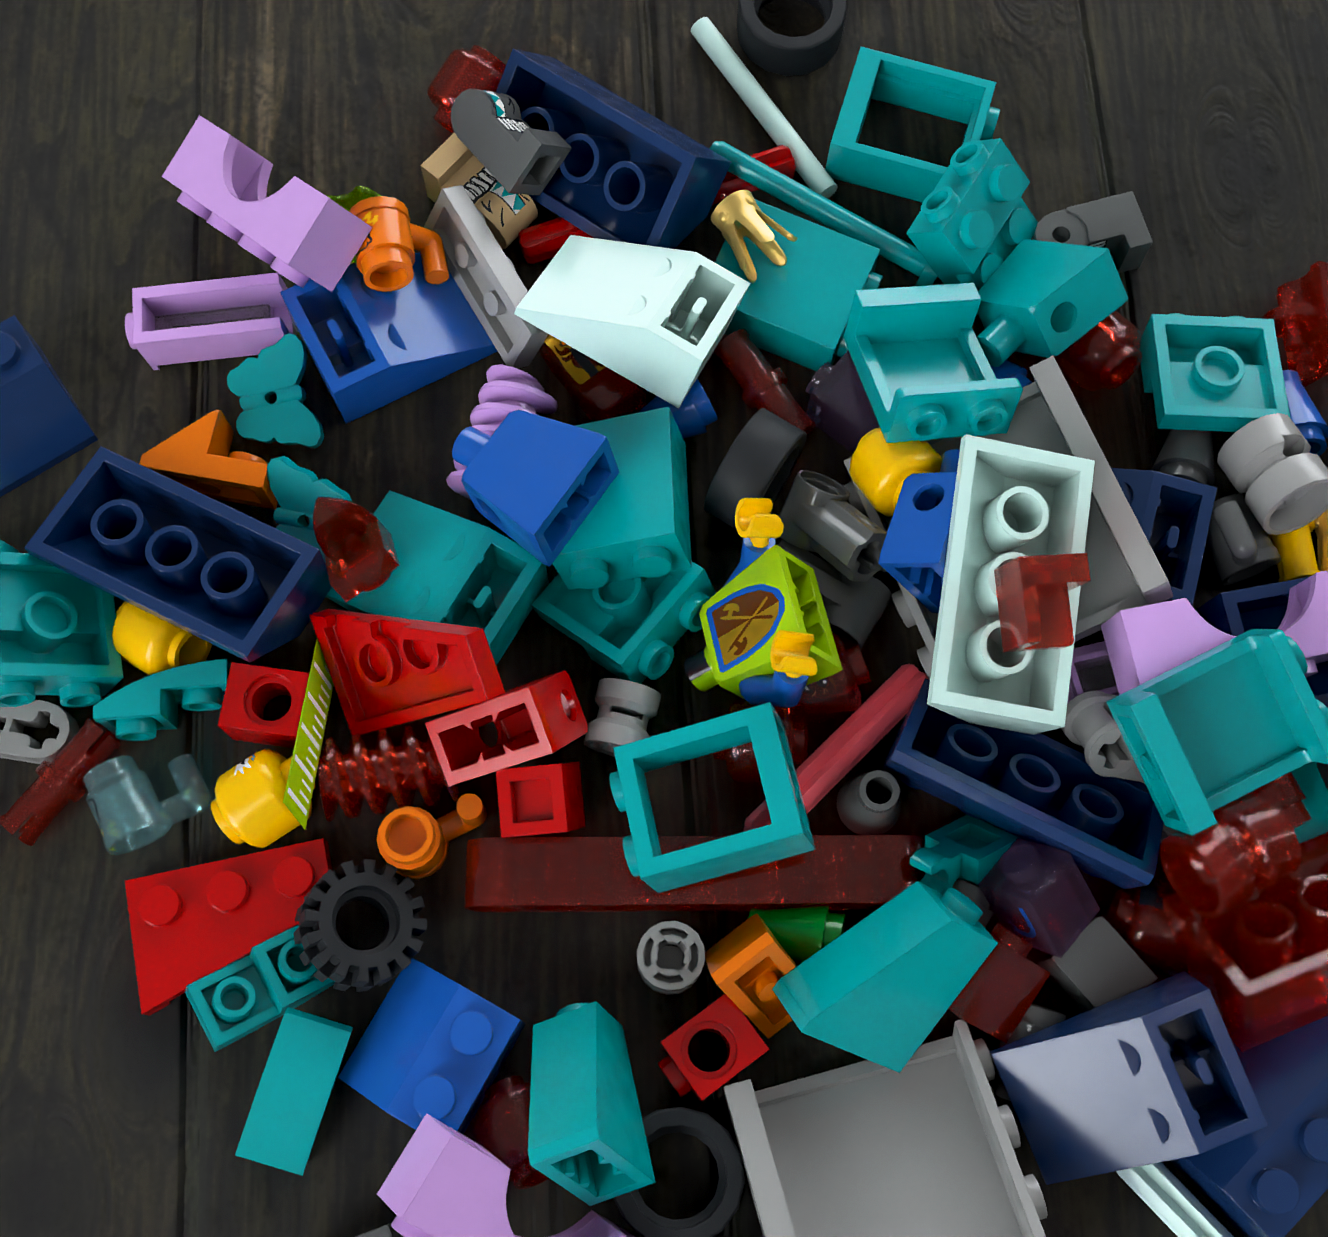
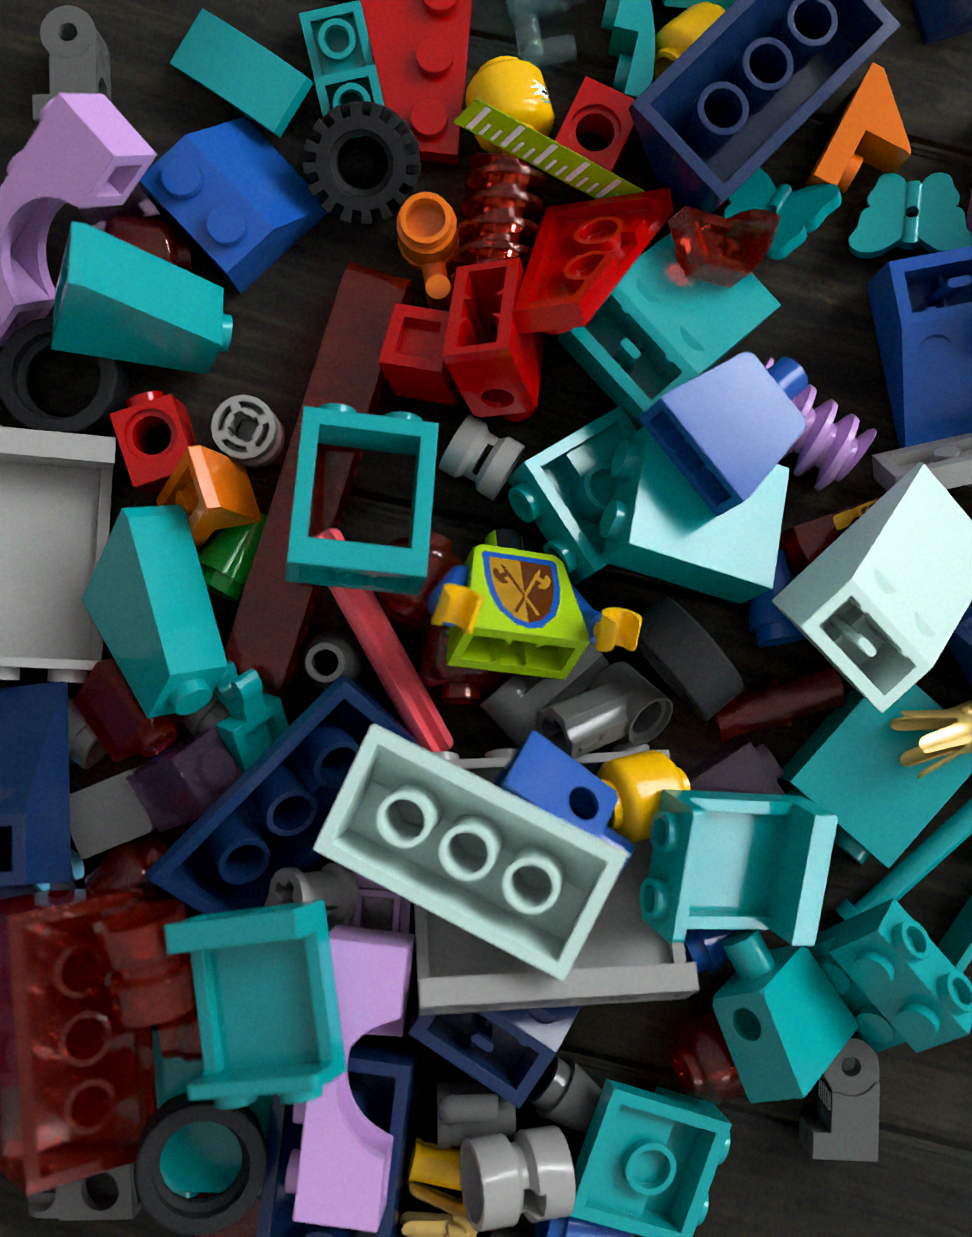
camera: 105 degrees right, 15 degrees up
clear red panel [994,553,1091,652] -> none

